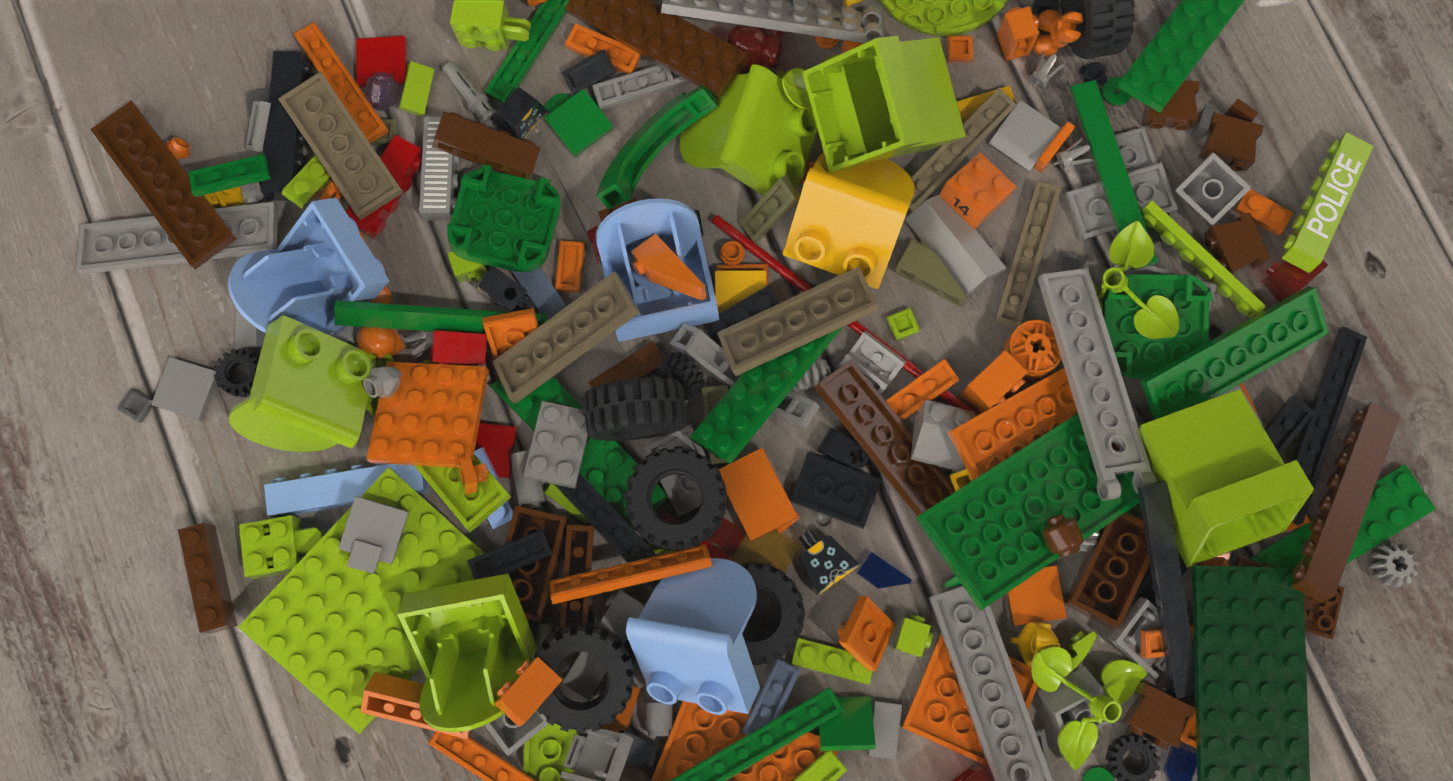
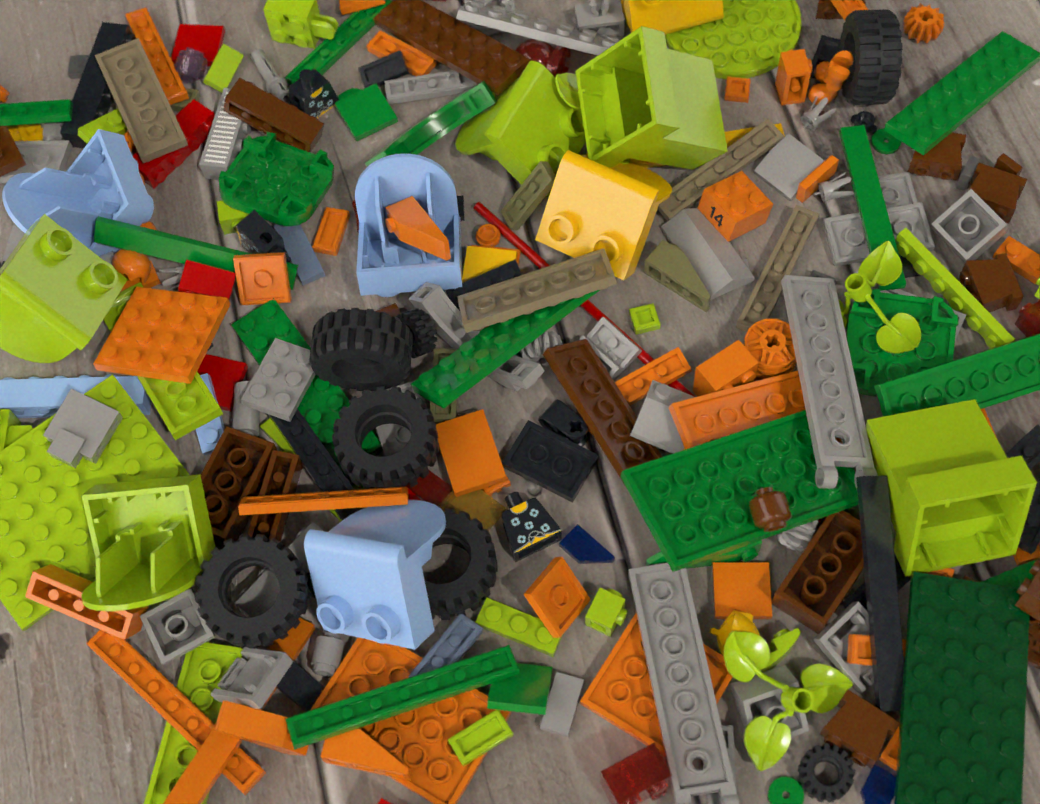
camera: 10 degrees right, 15 degrees down
light grey tile [245,100,271,152] -> none
light grey rock [363,367,402,398] -> none
orange tile [459,457,489,494] -> none
black tile [467,529,553,580] -> none
dark tan plate [492,271,640,404] -> none
orange brick [494,657,562,727] -> none

